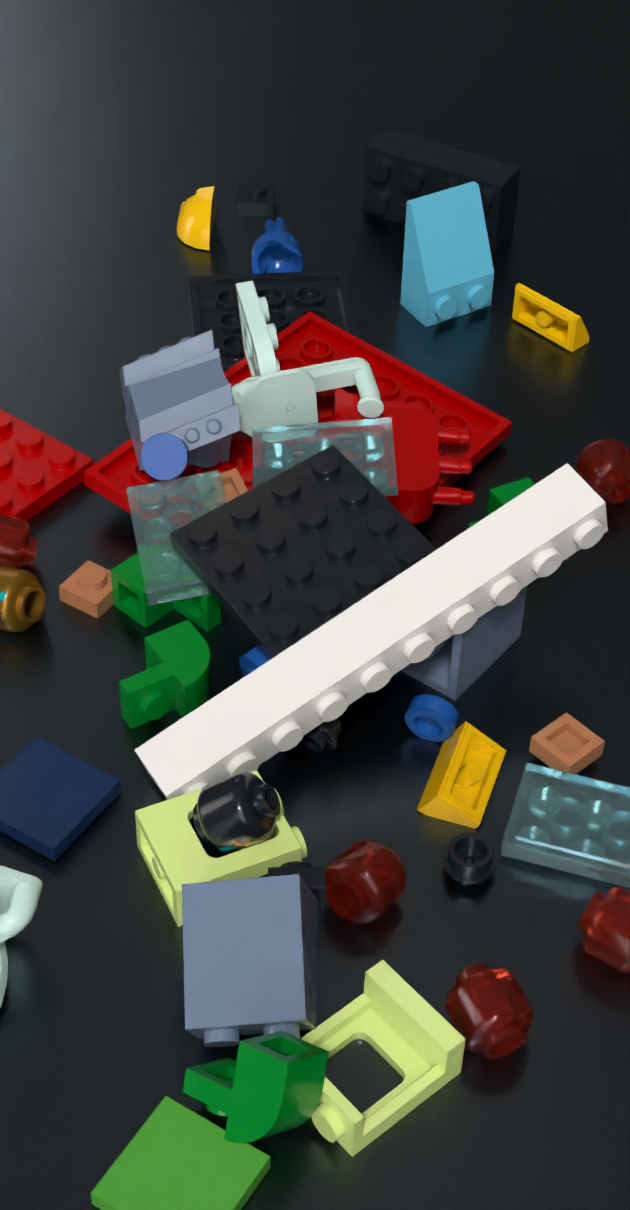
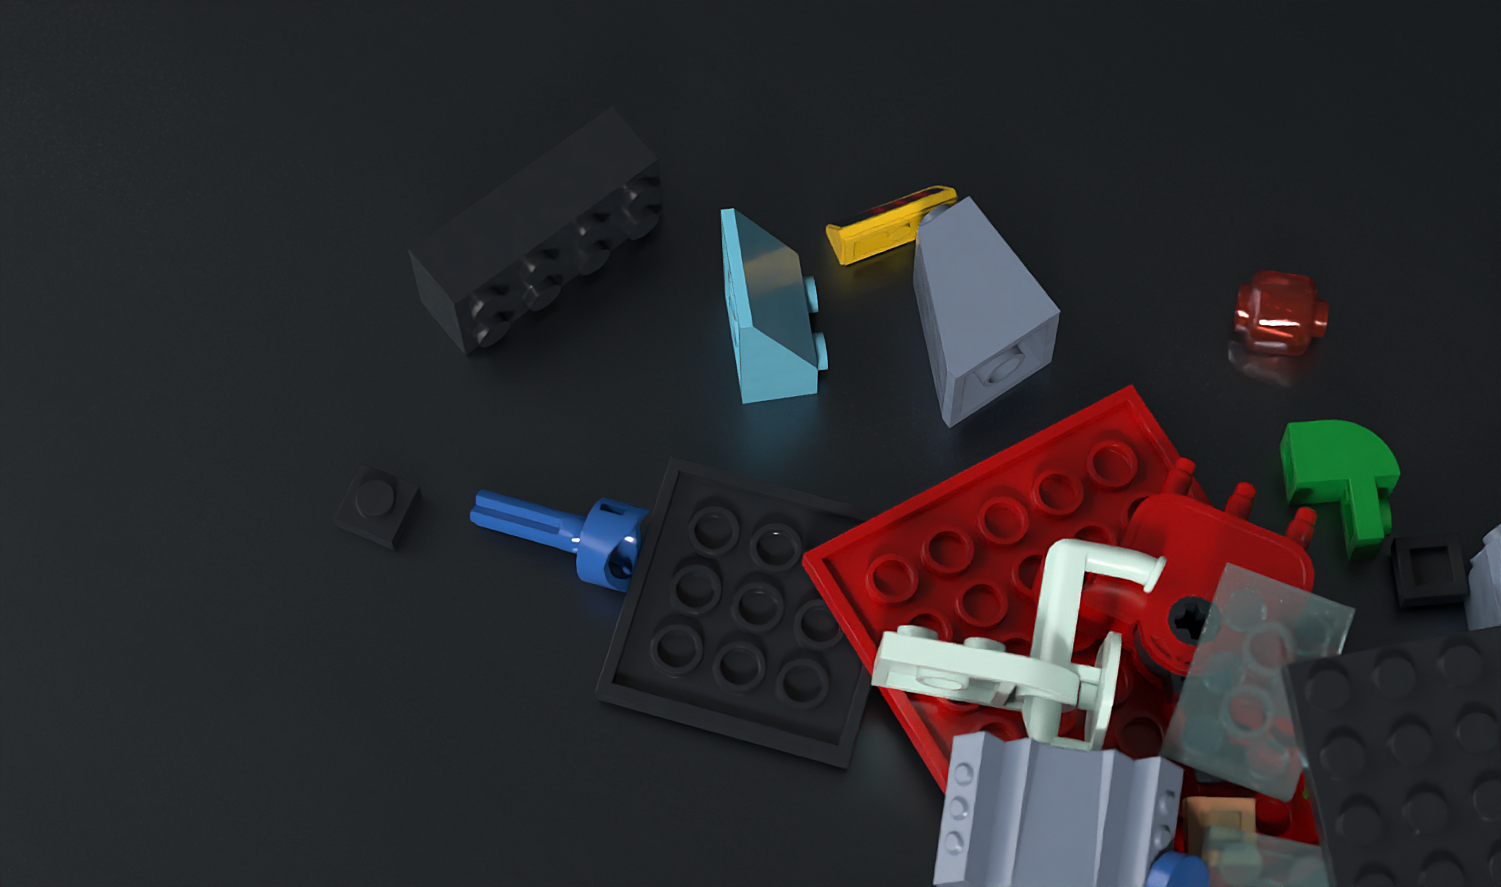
camera: 65 degrees left, 25 degrees up
yellow brick [176,186,215,251] -> none
none -> sand blue slope [913,196,1060,428]

